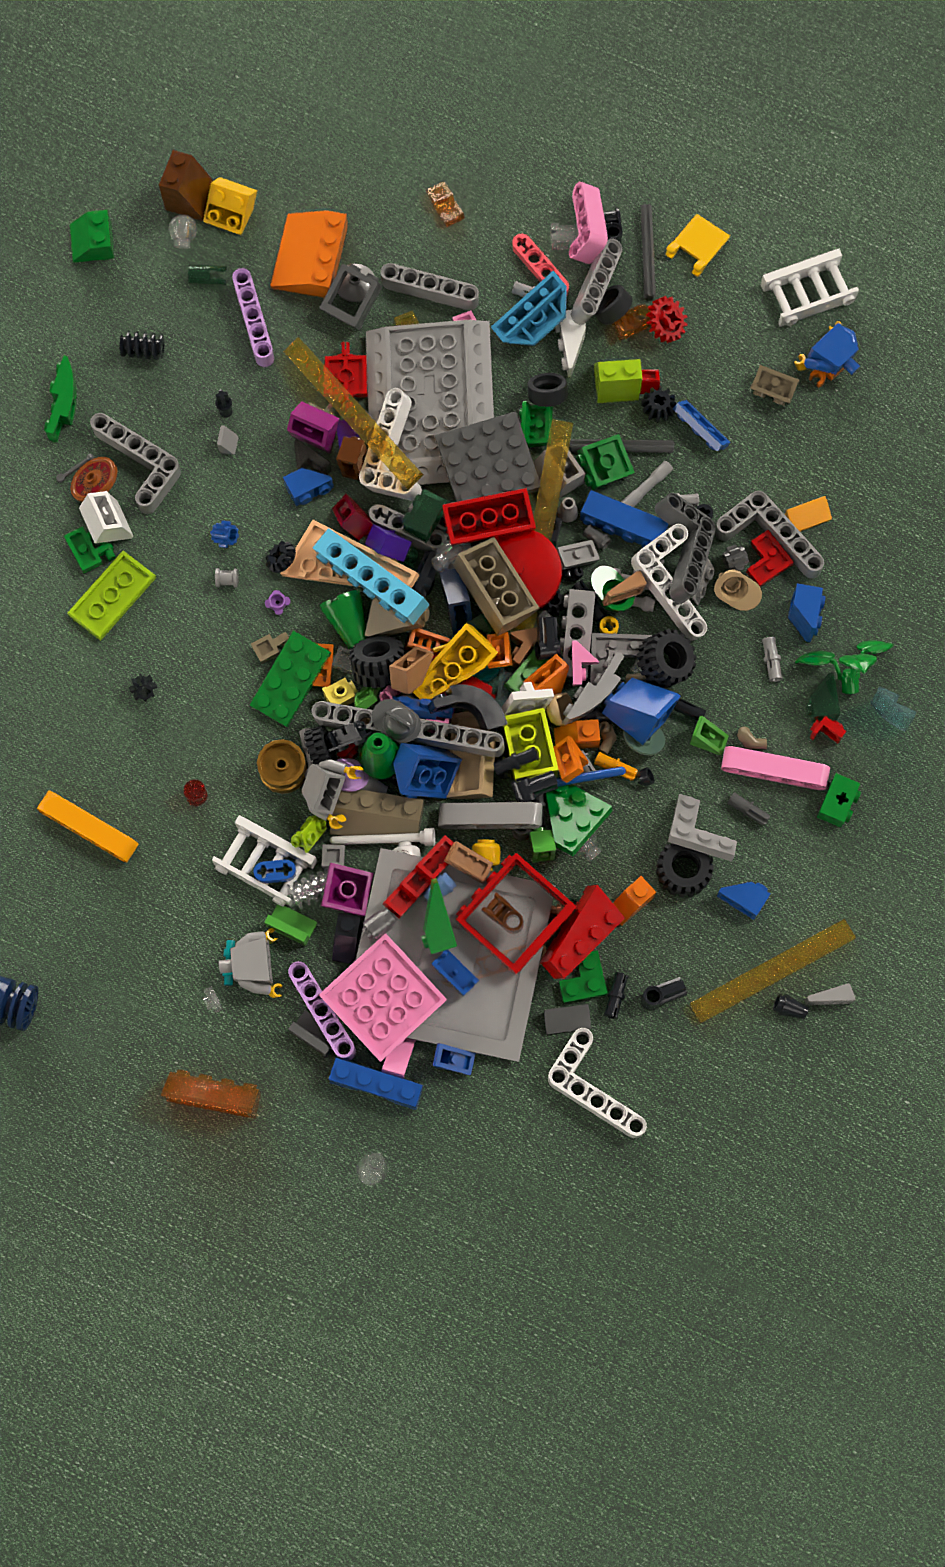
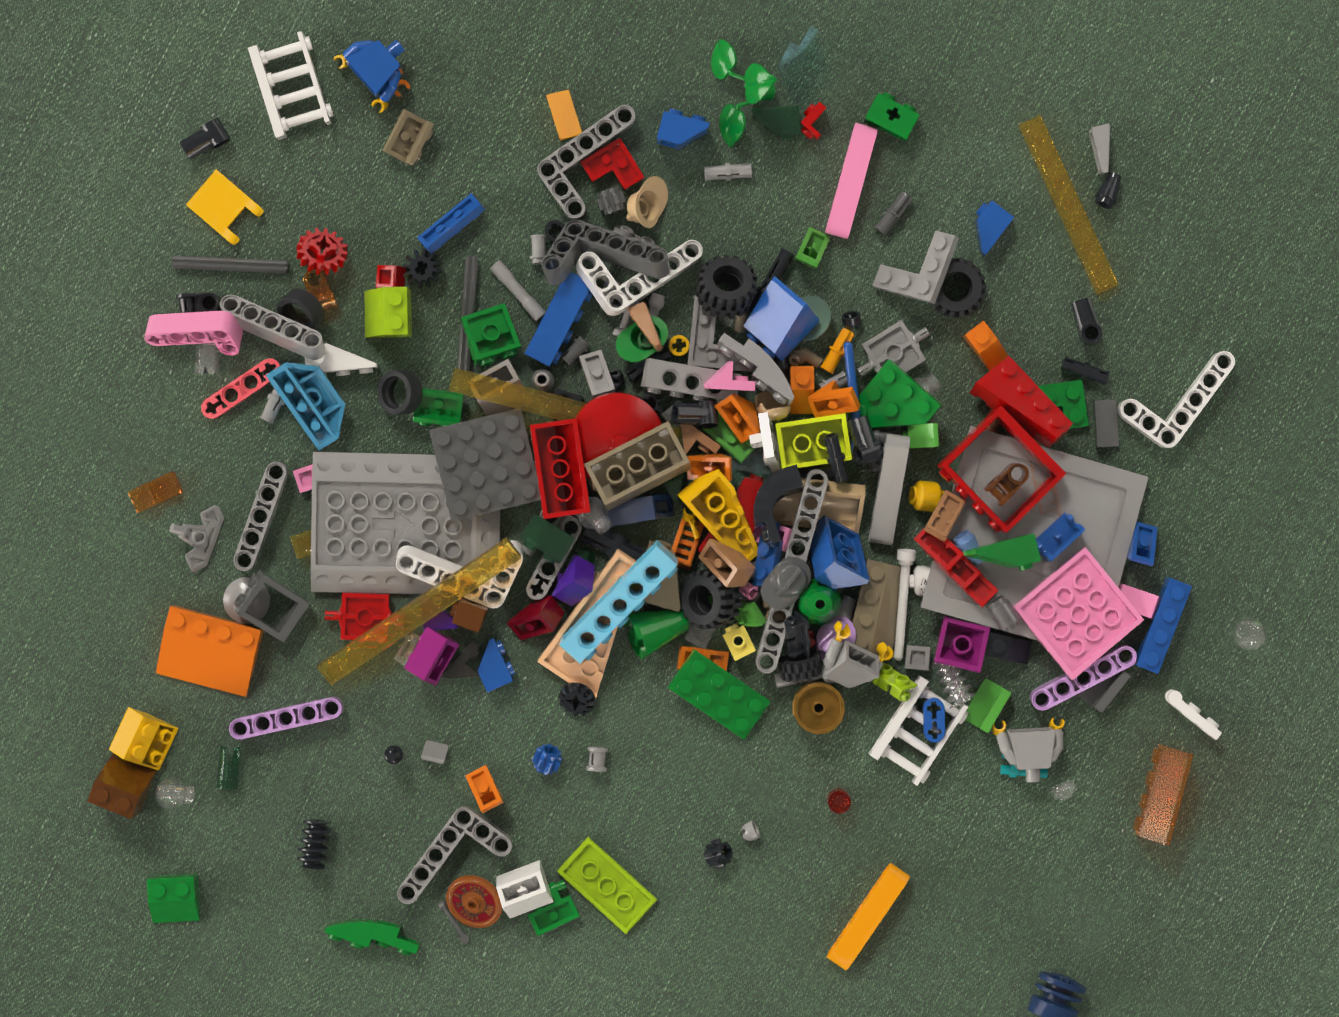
camera: 85 degrees left, 15 degrees up
dark tan plate [251,632,289,664] -> none
medium lavender plate [265,590,290,615] -> none
dark tan arm [737,726,767,749] -> none
none -> light grey piece [169,505,224,572]
none -> black piece [180,118,230,160]
none -> orange slope [465,765,503,813]
none -> light grey hinge [741,820,760,841]
none -> light grey plate [857,320,930,377]
none -> white plate [1165,689,1222,740]

